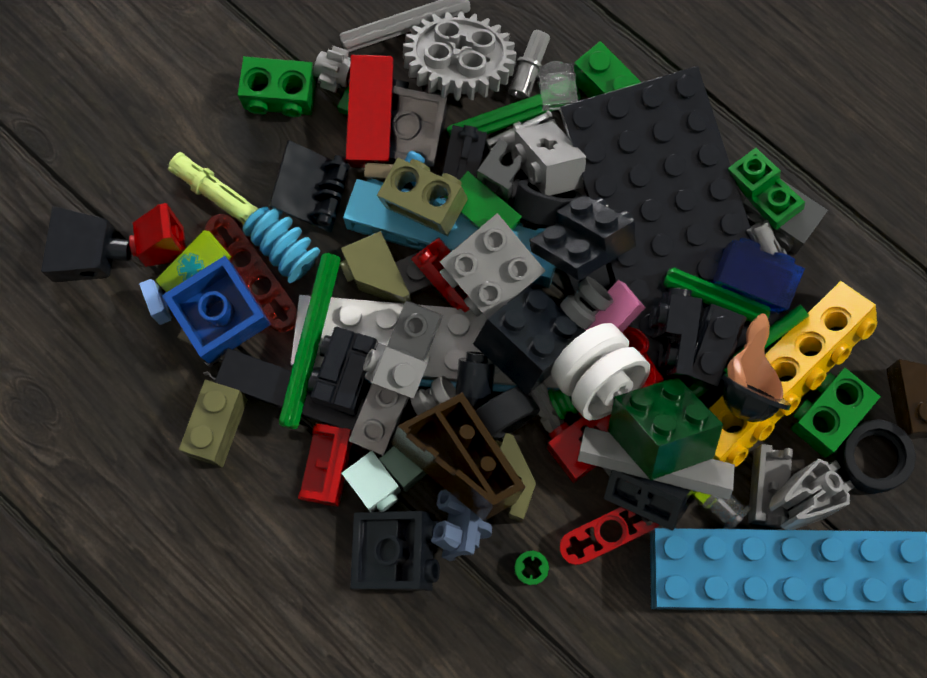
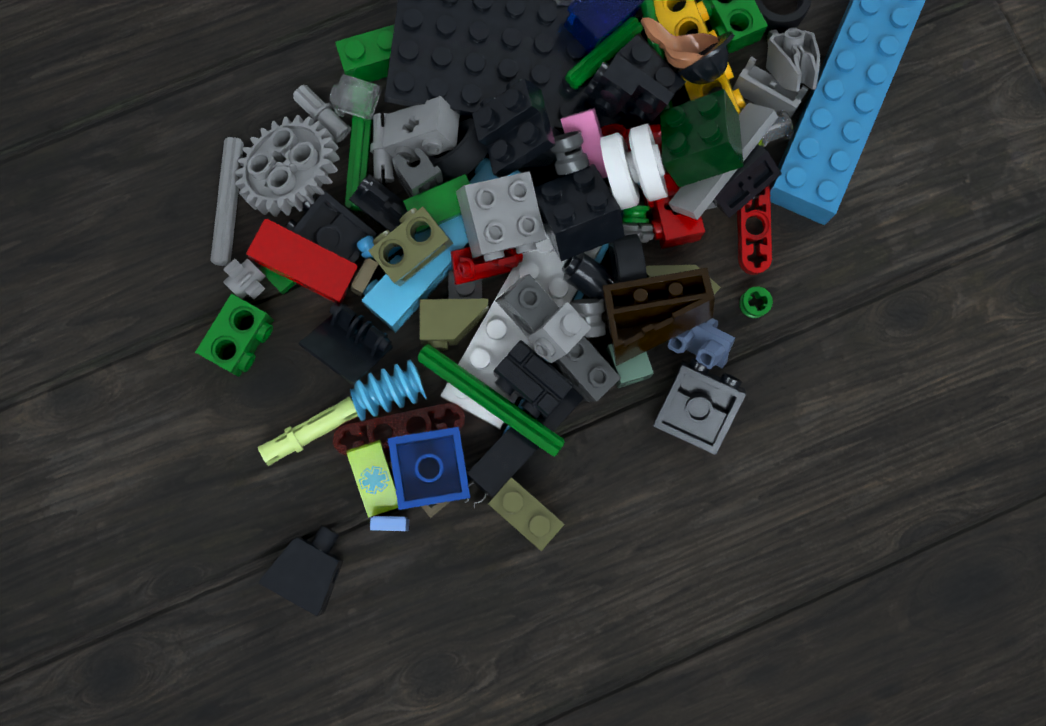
camera: 75 degrees left, 5 degrees up
red slope [129,203,186,267] -> none
red hinge [298,424,353,507] -> none
light aqua brick [342,451,401,512] -> none

